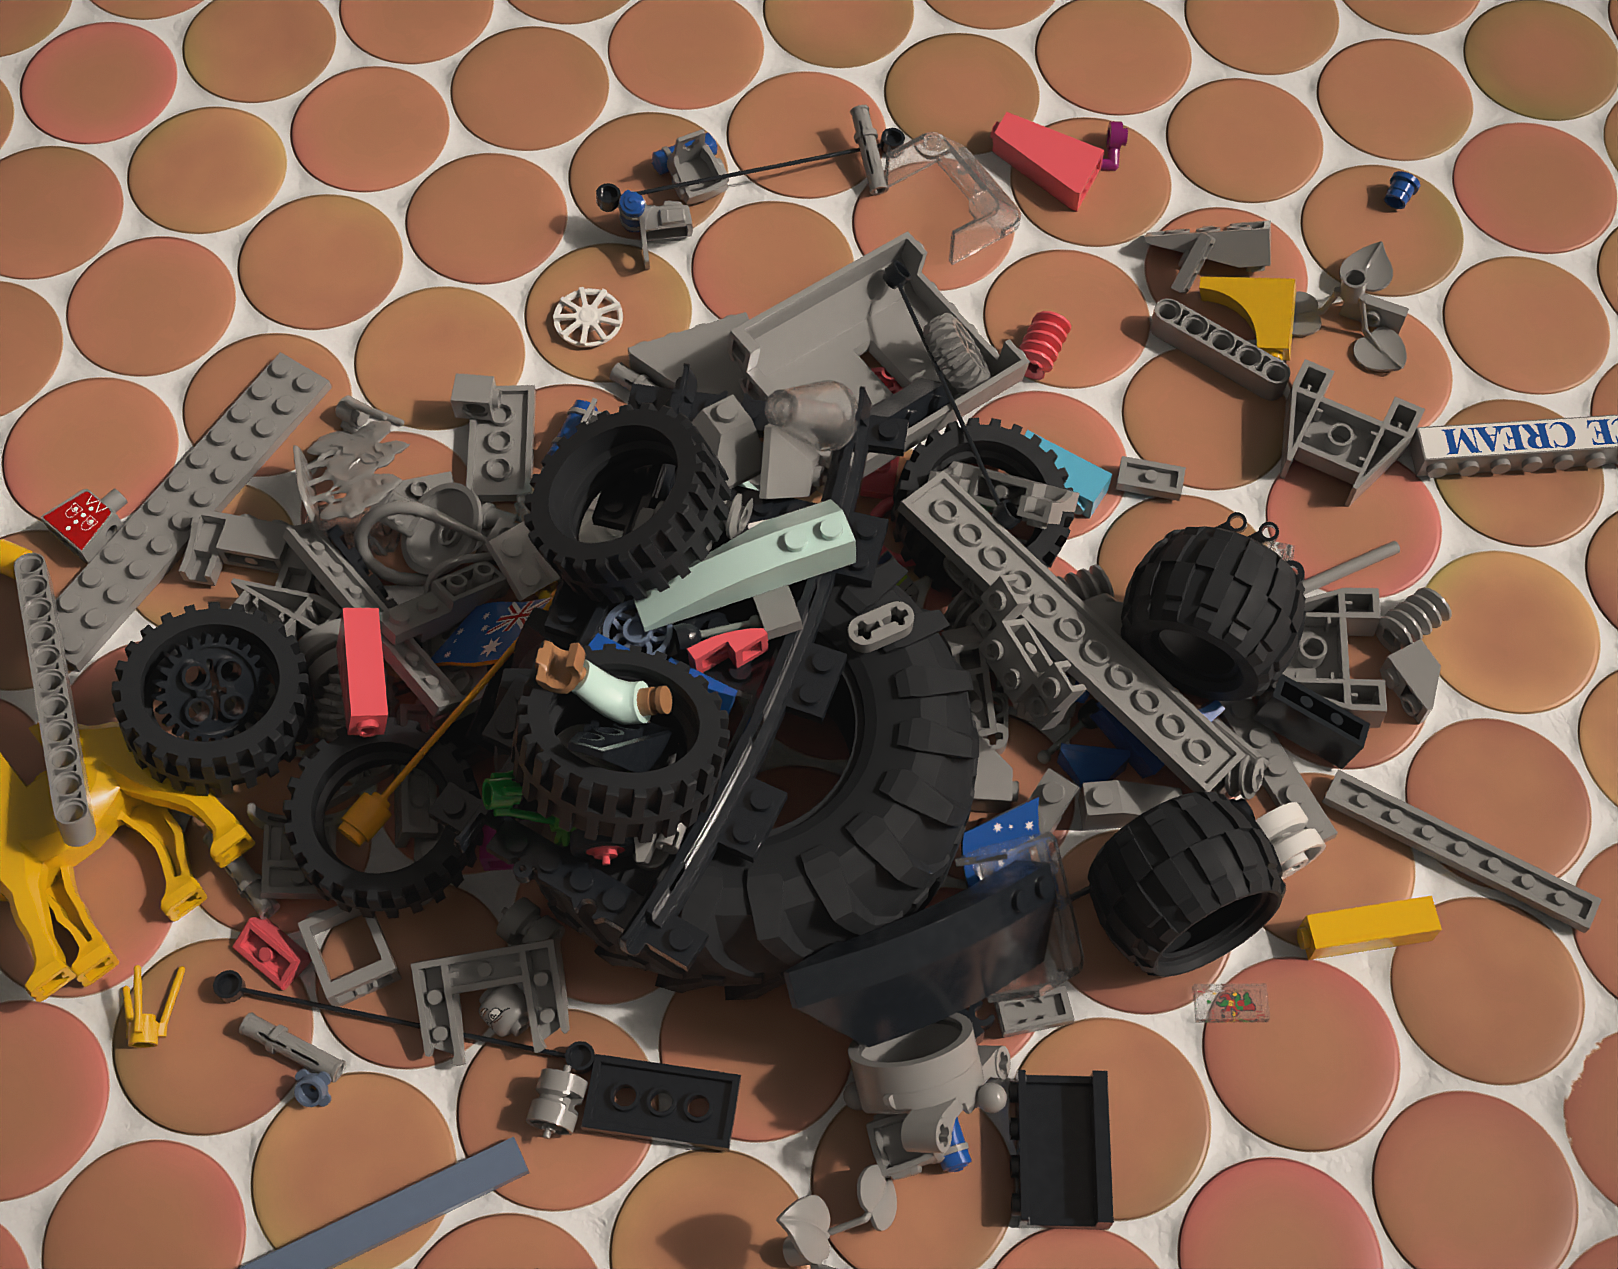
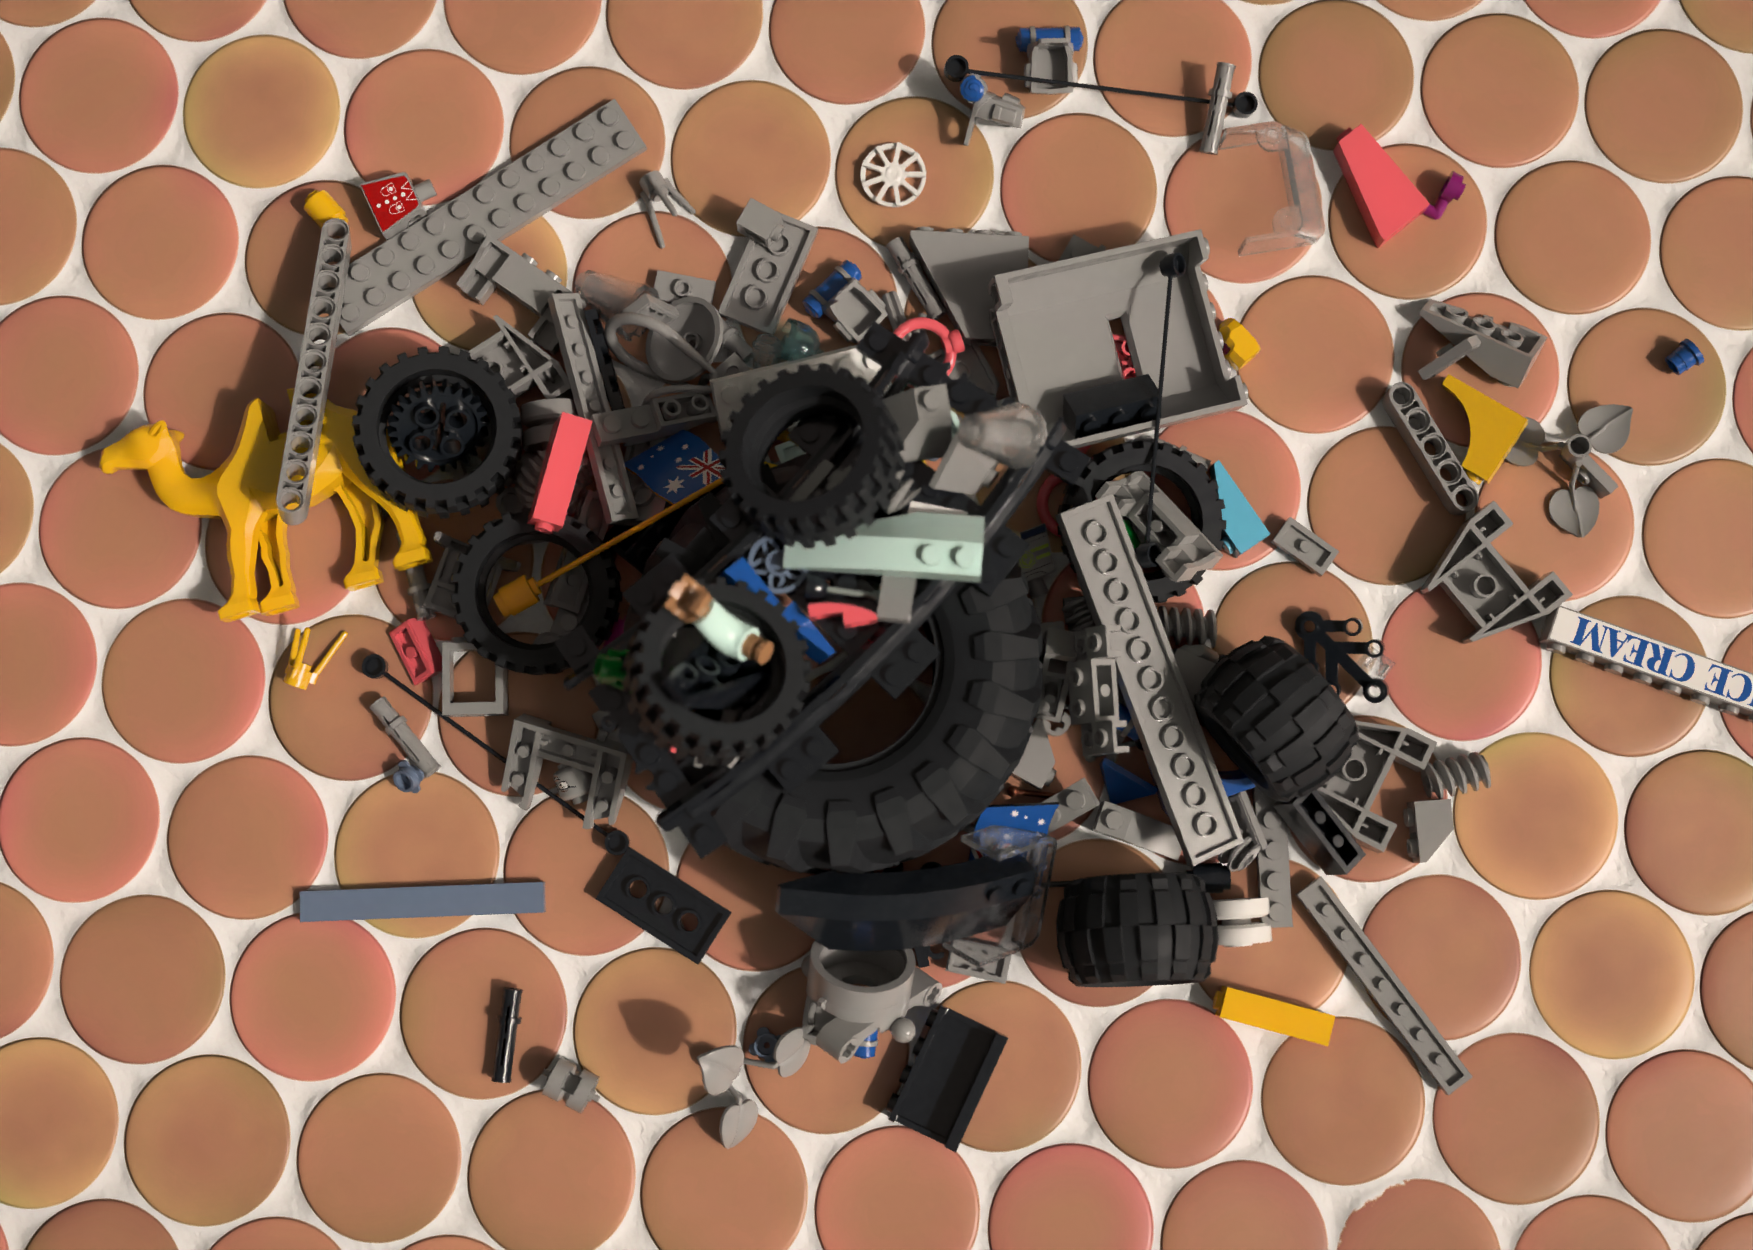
camera: 25 degrees right, 20 degrees up
light grey plant [293,421,410,530] -> none
light grey wheel [526,1065,588,1139] -> none
light grey beam [847,601,914,653] -> none
light grey gear [923,312,991,395] -> none
coral piece [1019,311,1071,380] -> none
clear tile [1192,983,1270,1023] -> none
light grey bar [1303,541,1400,595] -> none
none -> sand blue plate [749,1027,782,1063]
none -> yellow rock [1219,318,1261,371]

